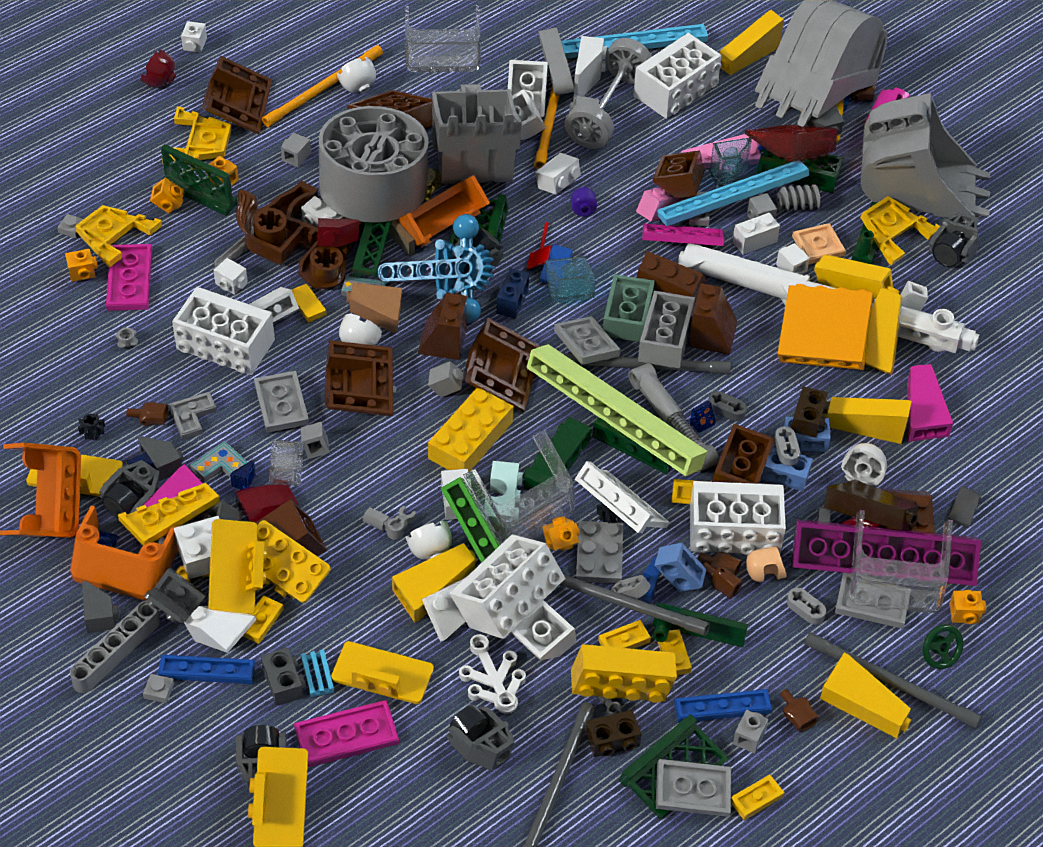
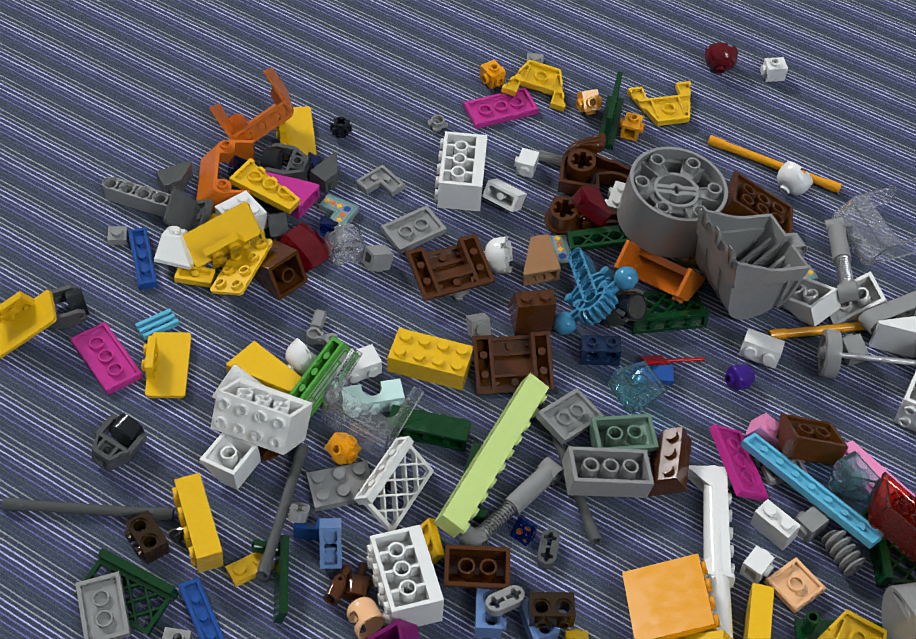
camera: 70 degrees right, 0 degrees up
reddish brown piece [126,402,168,426] -> none
reddish brown slope [201,56,272,134] -> none
dark grey brick [261,647,306,706] -> none
yellow tile [292,284,327,323] -> none
white plant [459,634,526,714] -> none
yellow plate [598,620,651,649] -> none
reddish brown slope [689,283,737,355] -> none
none -> light grey piece [825,216,860,303]

